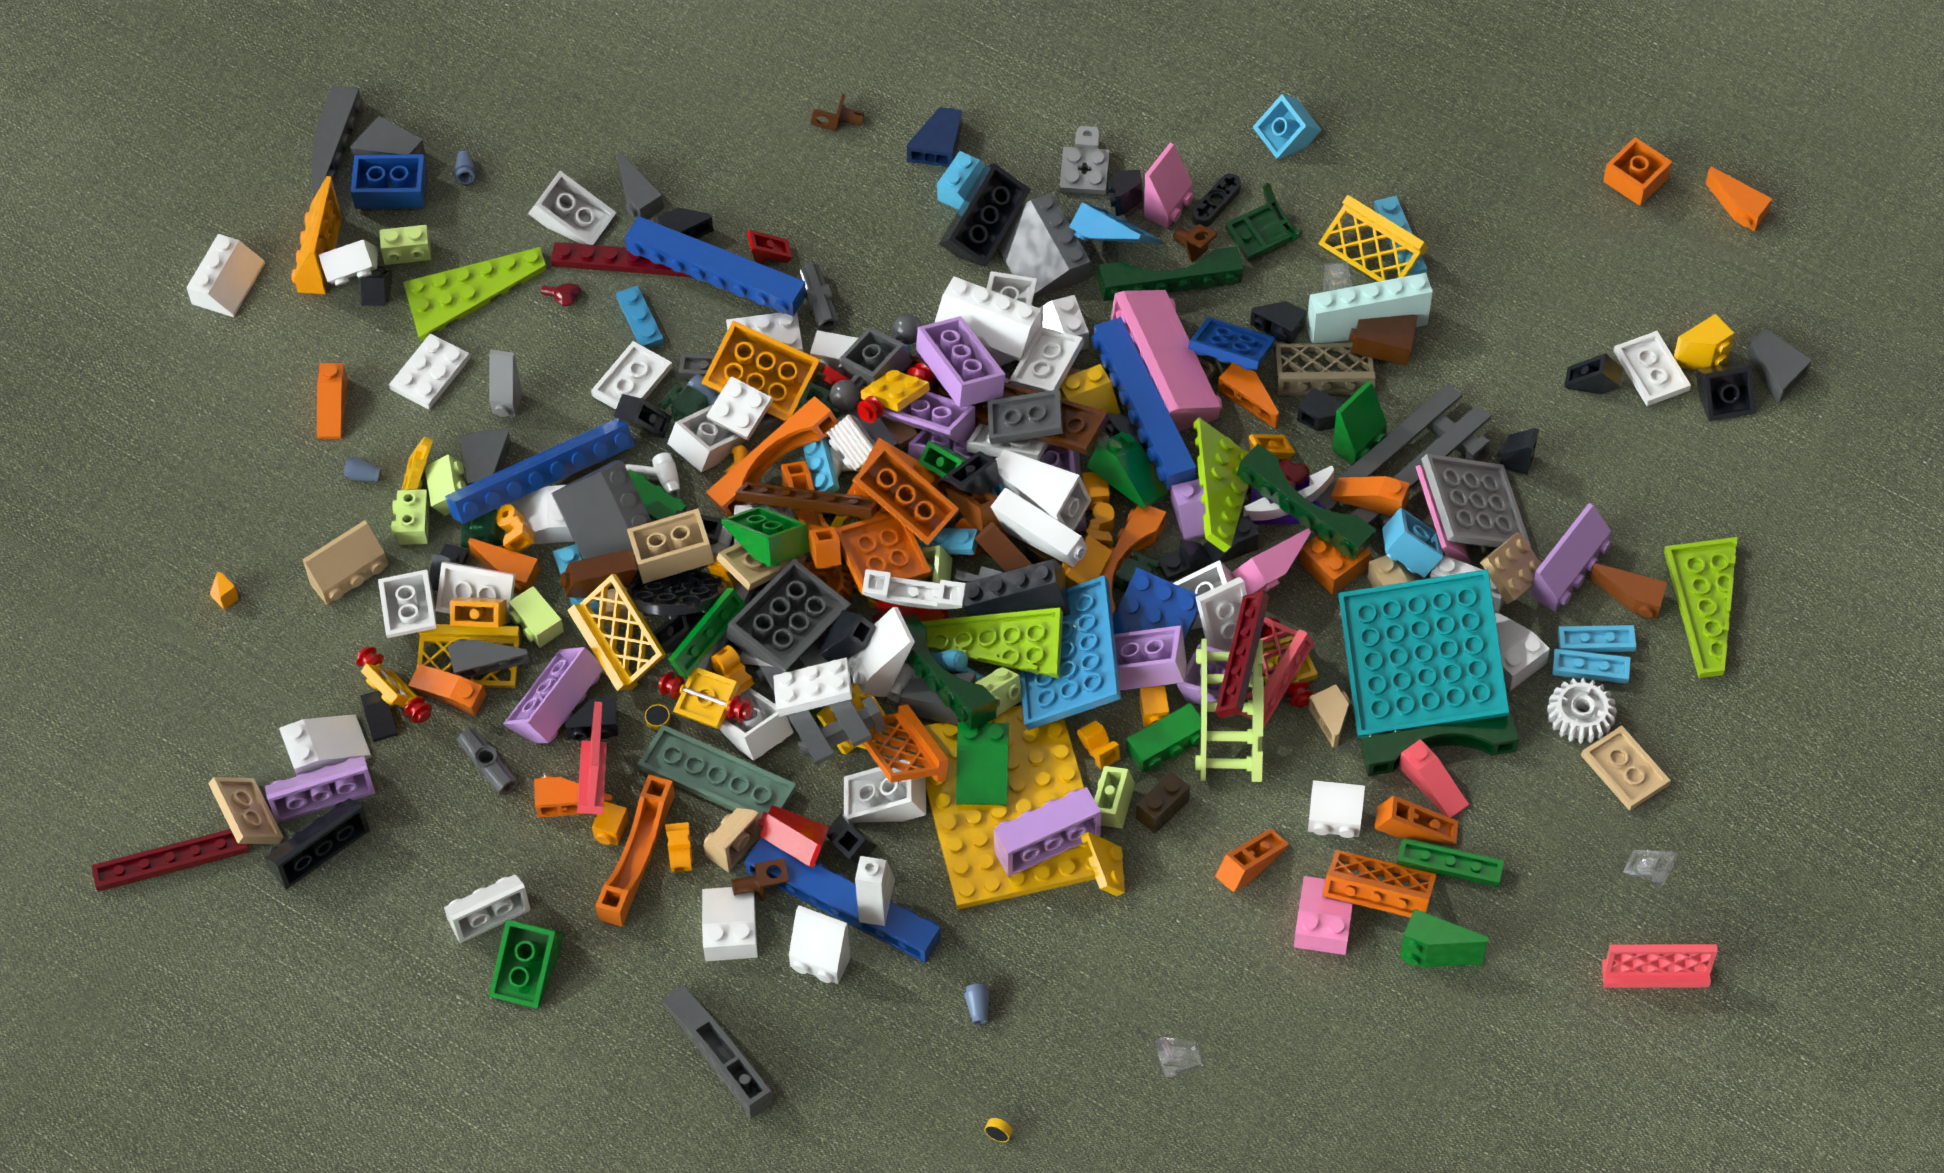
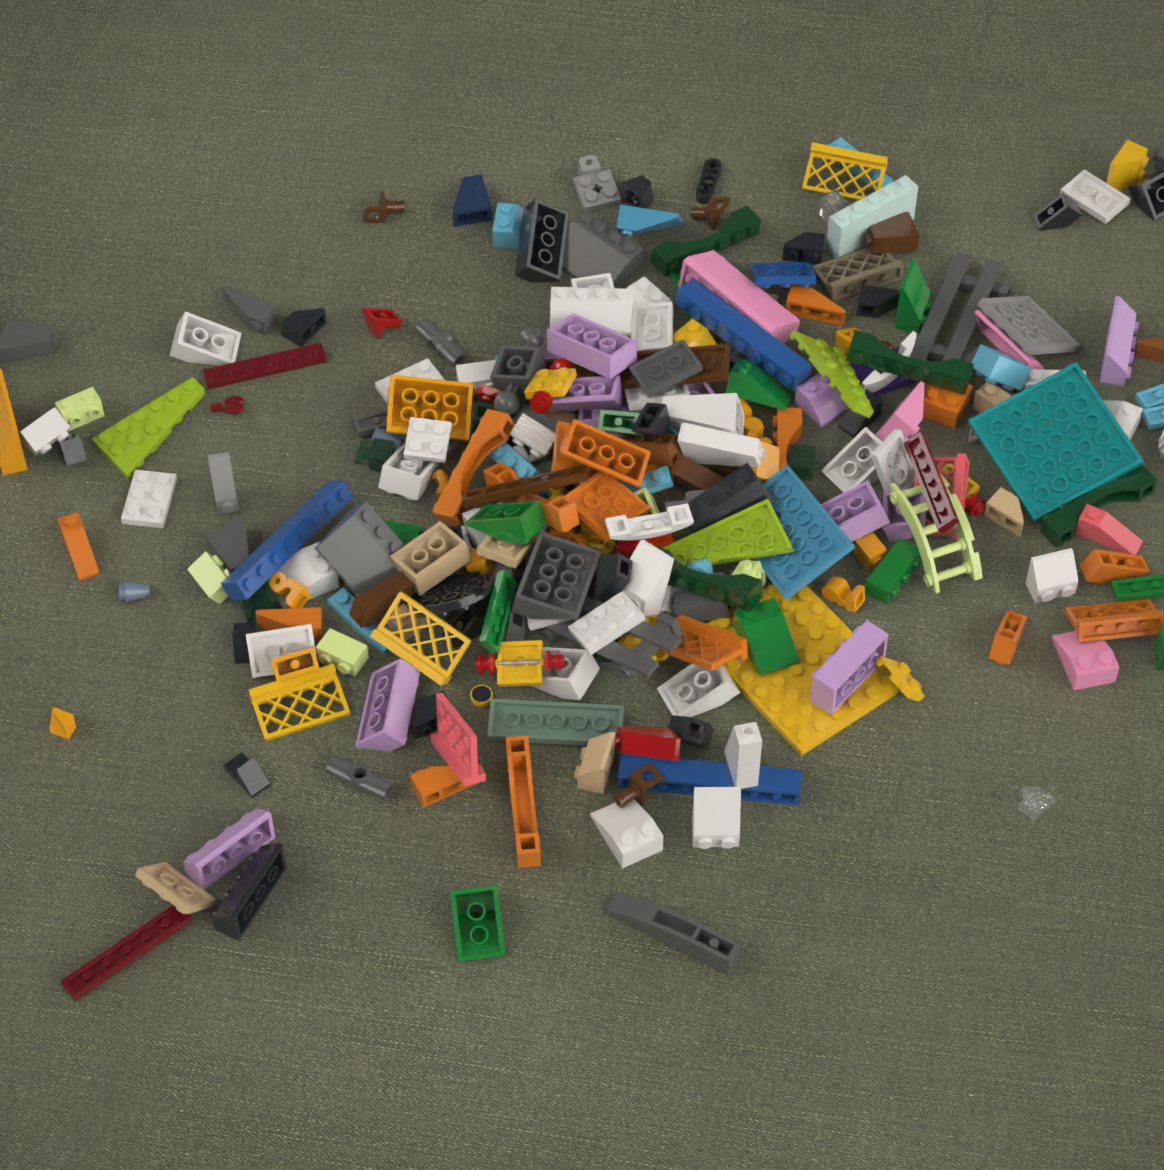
camera: 25 degrees left, 5 degrees down
white slope [279,714,371,776] -> none
tan slope [302,520,388,605] -> none
blue brick [351,154,428,209] -> none
plate [356,647,432,724] -> none
white slope [378,570,437,638] -> none
yellowish green brick [391,490,430,545] -> none
yellow wing [402,437,433,490] -> none
orange slope [408,664,487,716] -> none
white slope [444,875,531,943] -> none
dark grey slope [447,639,531,679] -> none
sand blue cone [454,151,477,184] -> none
white plate [591,341,672,409] -> none
light orange brick [592,801,629,846] -> none
black slope [613,394,672,438] -> none
dark azure plate [616,285,664,349] -> none
blue brick [625,216,807,317] -> none
white piece [625,453,680,498] -> none
light orange leg [665,822,693,873] -> none
light orange leg [711,645,754,696] -> none
sand blue cone [964,984,990,1025] -> none
tile [984,1118,1013,1142] -> none
yellowish green brick [1094,766,1135,829] -> none
blue plate [1113,567,1199,644] -> none
dark brown brick [1136,771,1190,834] -> none
bright pink slope [1144,143,1194,229] -> none
black slope [1157,539,1212,582] -> none
dark green piece [1225,182,1302,262] -> none
medium azure slope [1253,94,1322,160] -> none
orange slope [1330,476,1409,516] -> none
tan plate [1480,532,1542,604] -> none
black slope [1497,428,1539,475] -> none
orange brick [1603,137,1672,206] -> none
orange slope [1705,166,1772,231] -> none

